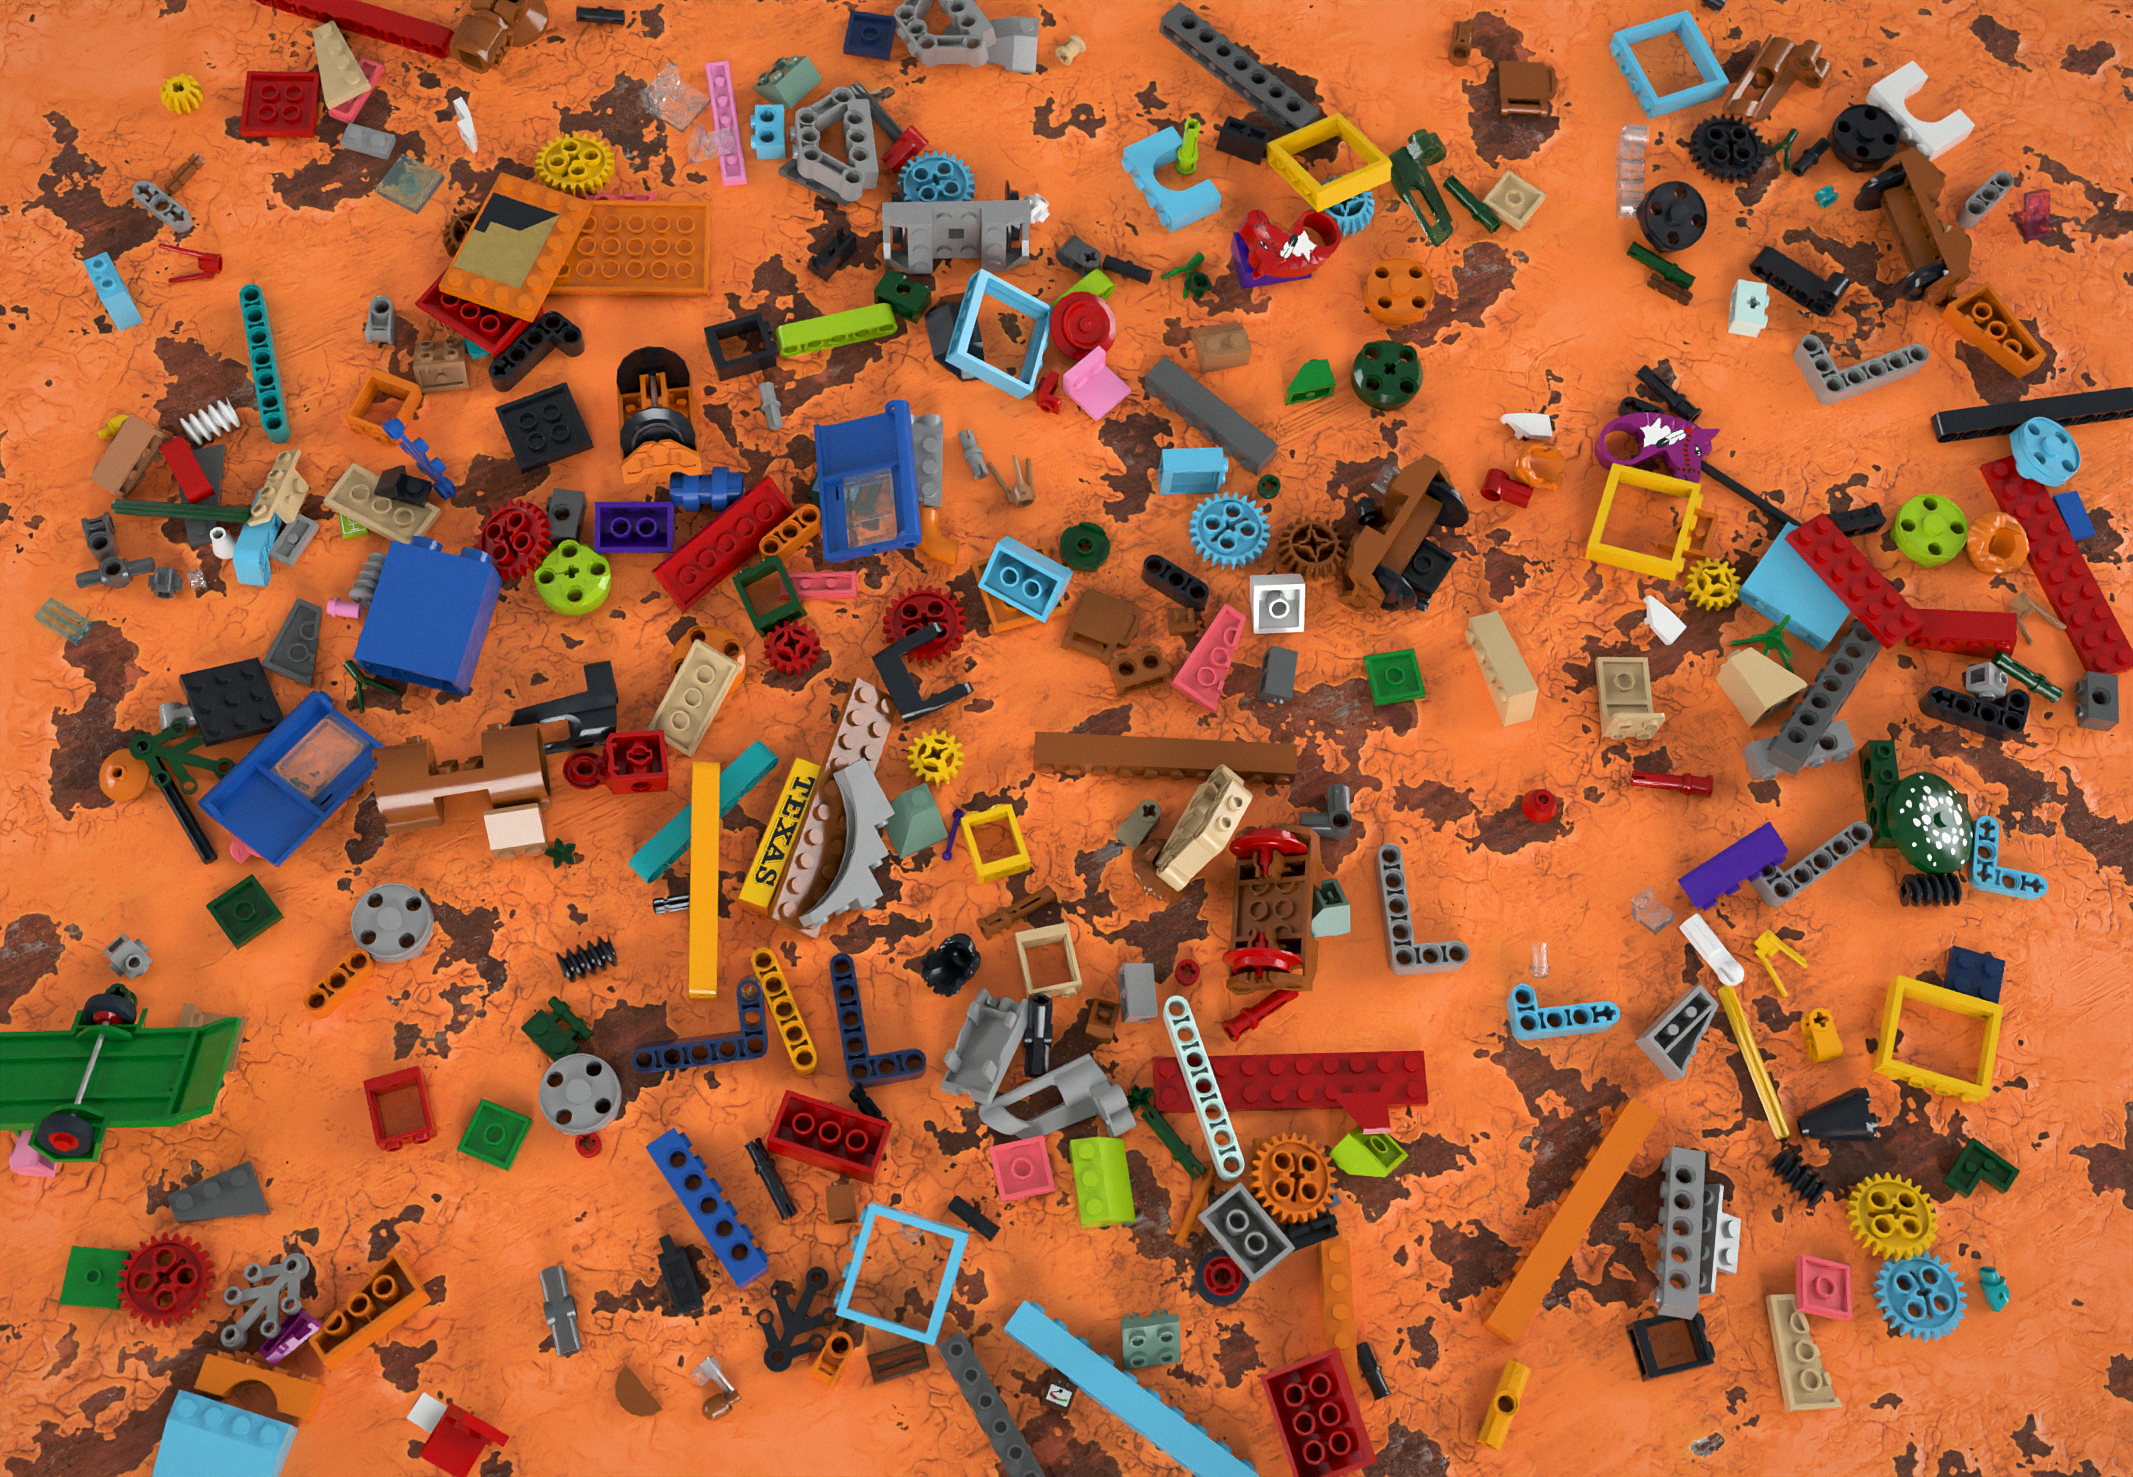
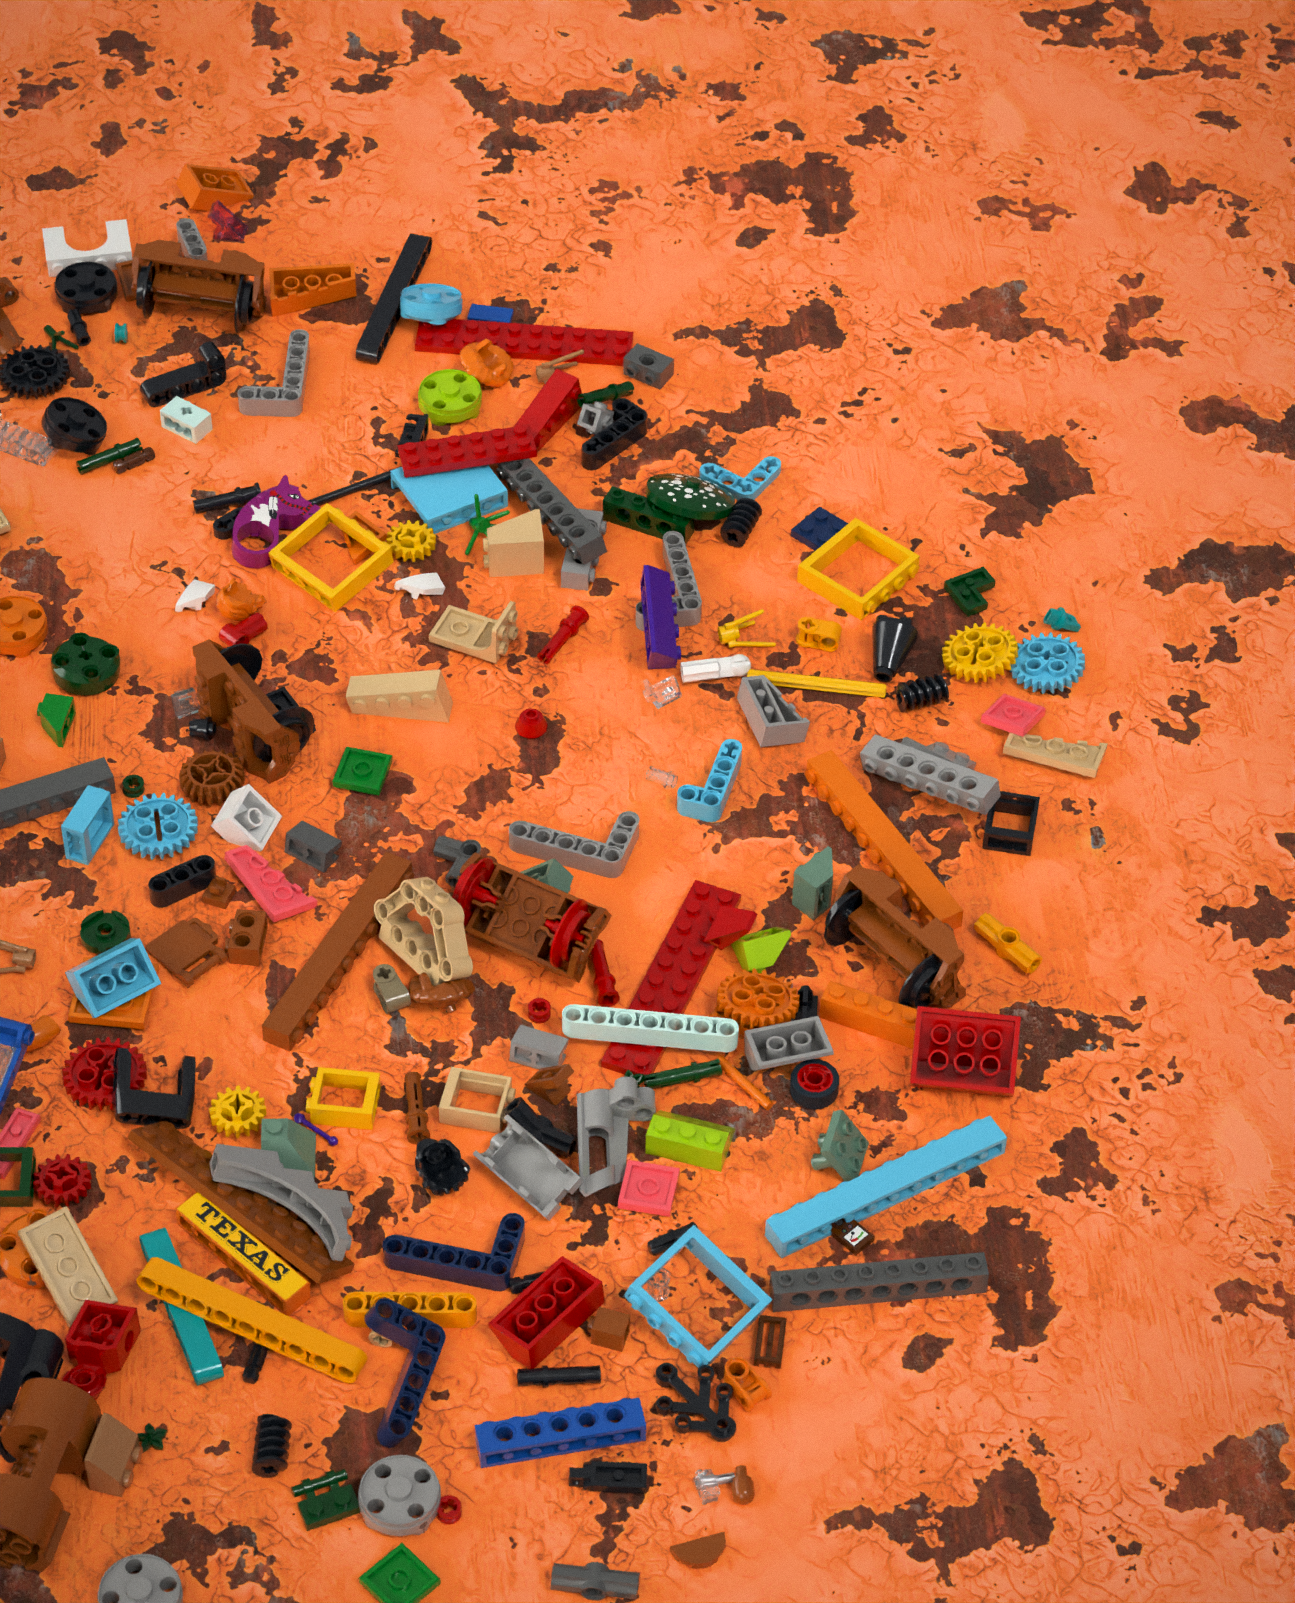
camera: 60 degrees left, 20 degrees down
none -> orange slope [176,163,254,211]
none -> sand green slope [792,846,833,921]
none -> dark orange piece [824,864,966,1009]

